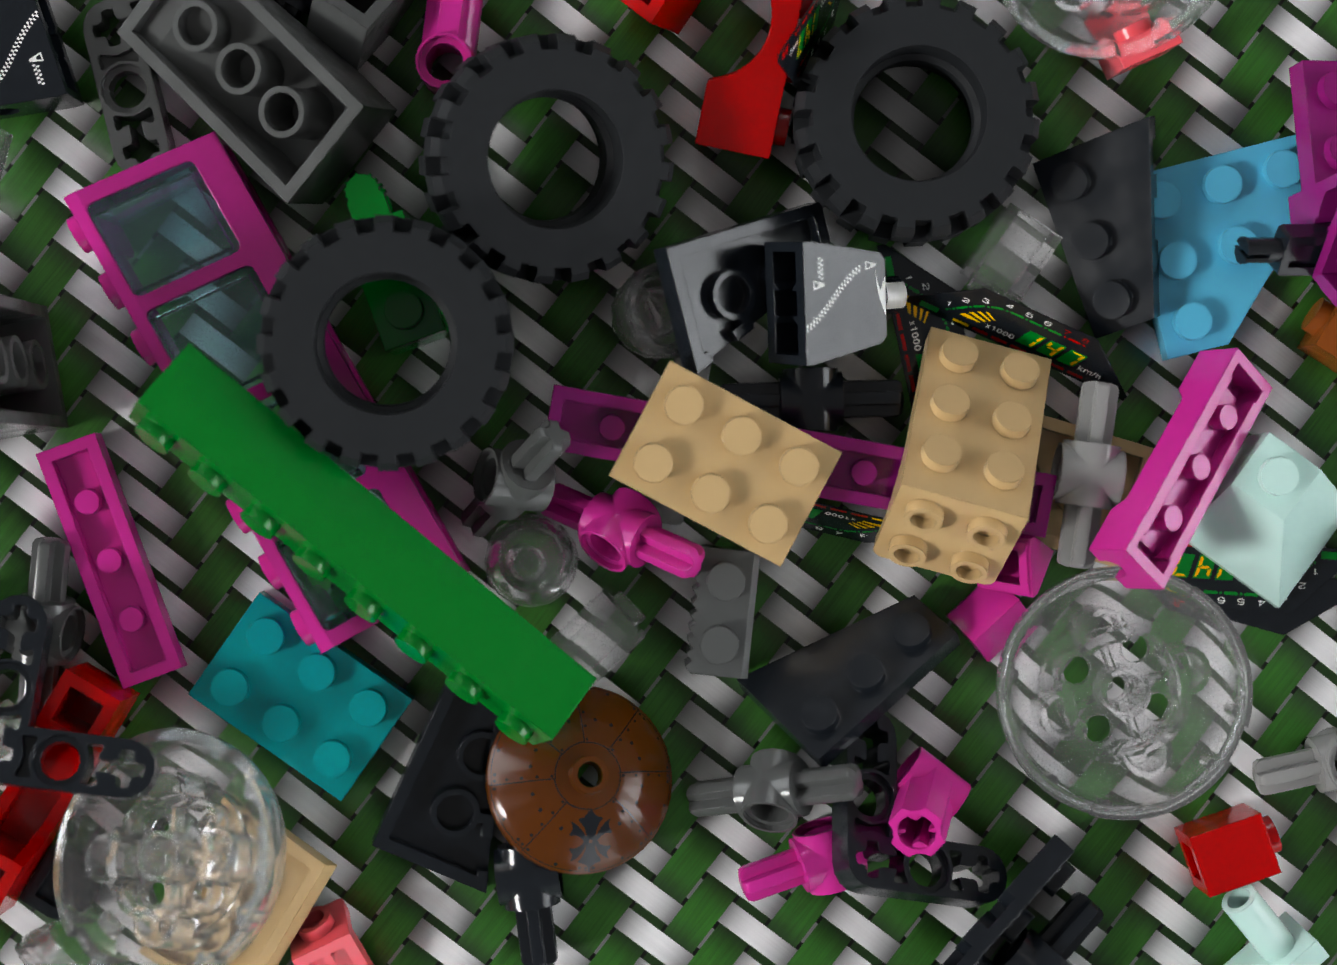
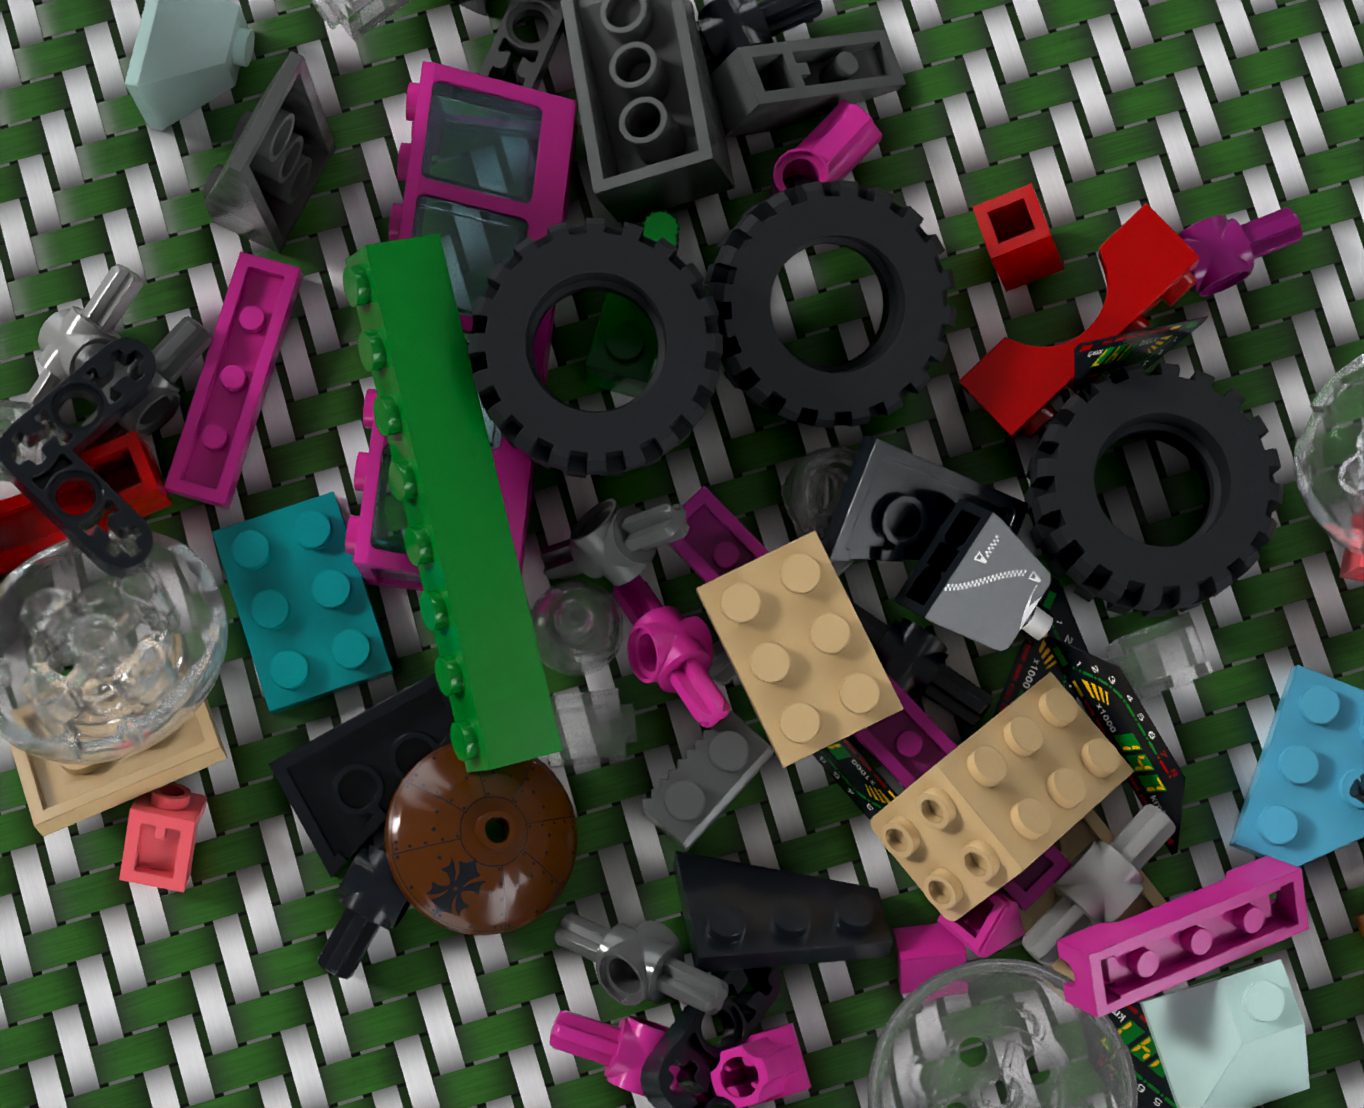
camera: 30 degrees right, 10 degrees down
black wing [1032,116,1160,339] -> none

